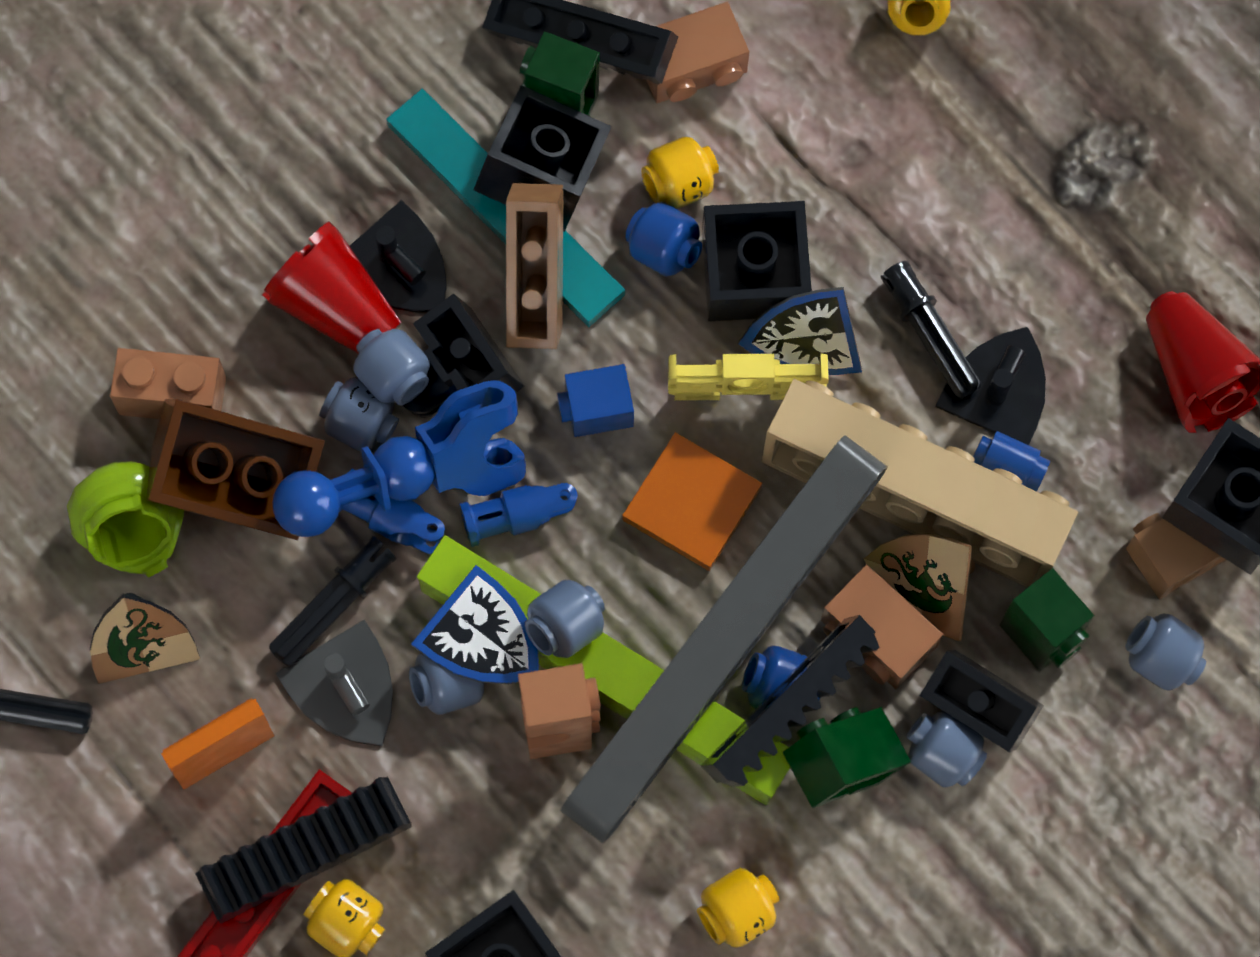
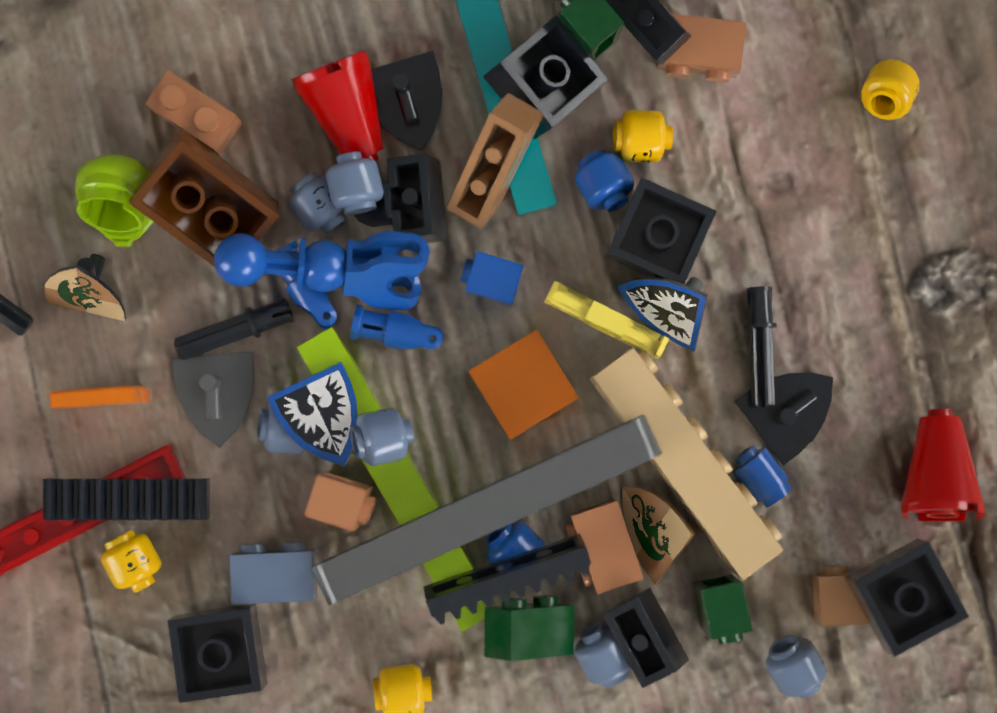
camera: 30 degrees right, 15 degrees up
none -> sand blue brick [230,542,318,605]

